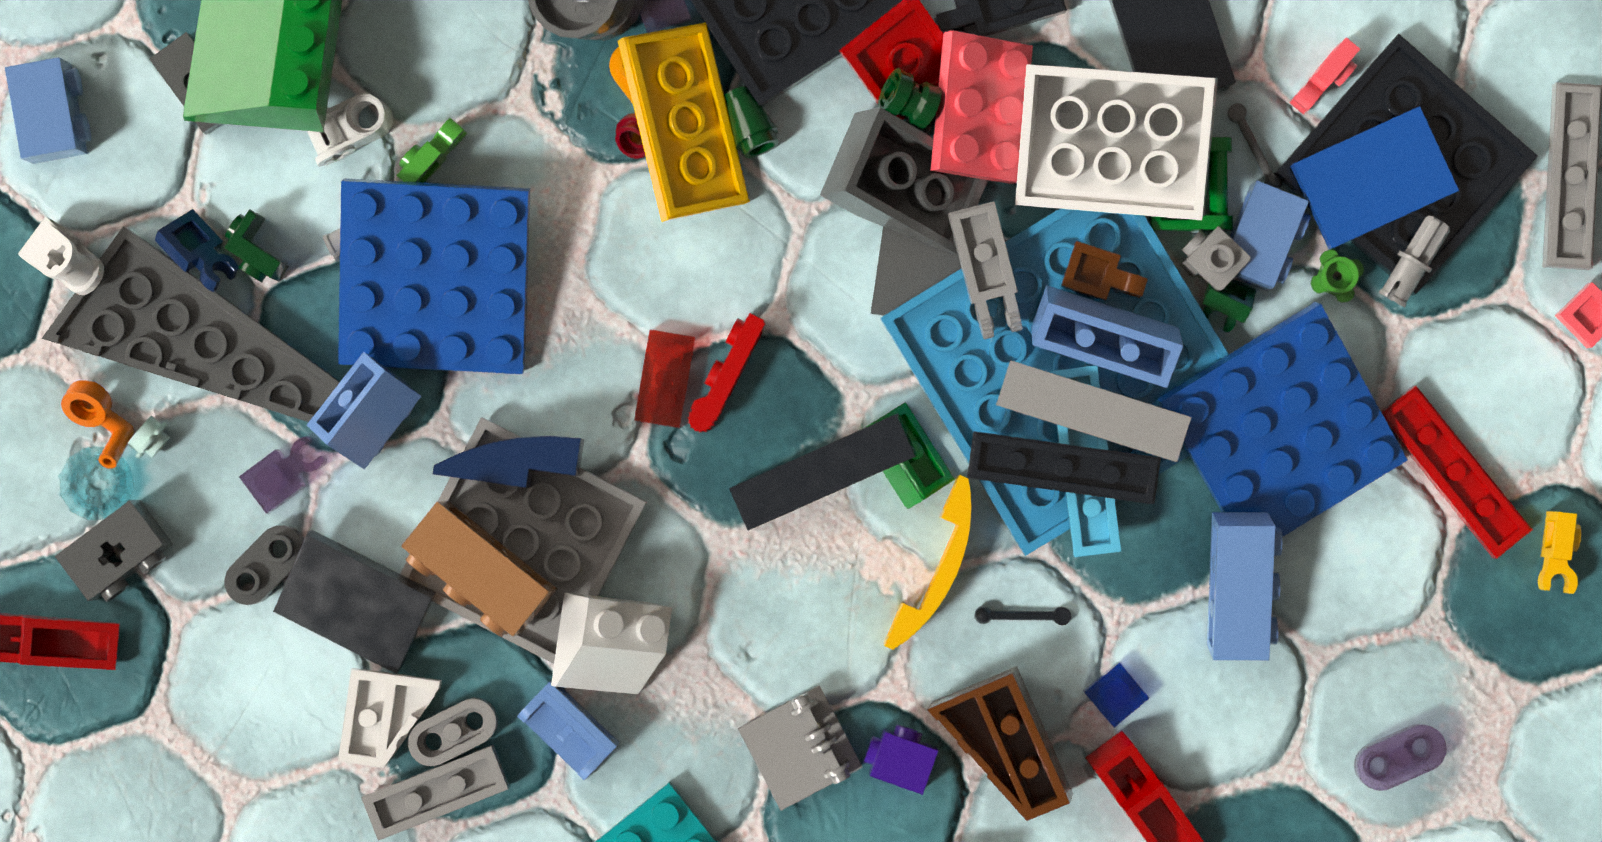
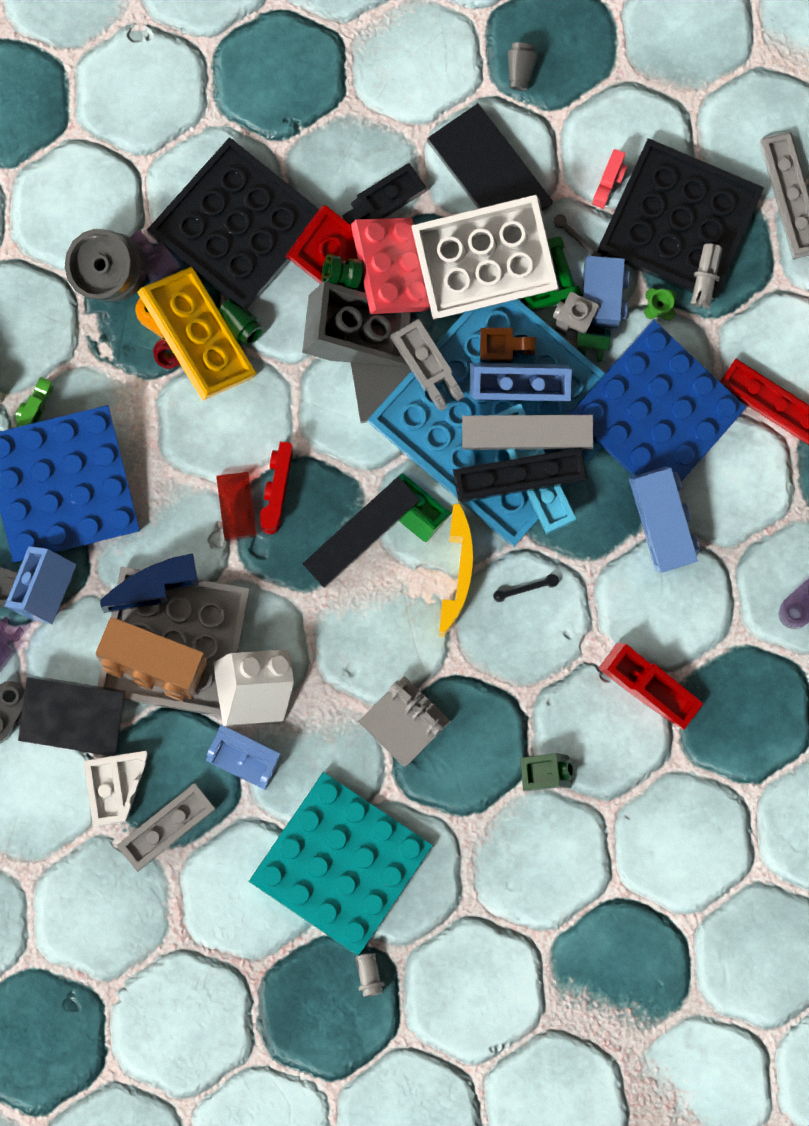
camera: 25 degrees left, 10 degrees down
light grey plate [408,697,498,766] -> none
dark purple brick [864,724,938,795] -> none
reddish brown wedge [927,666,1073,821] -> none
clear blue plate [1083,662,1149,728] -> none
blue tile [1290,106,1459,250] -> none

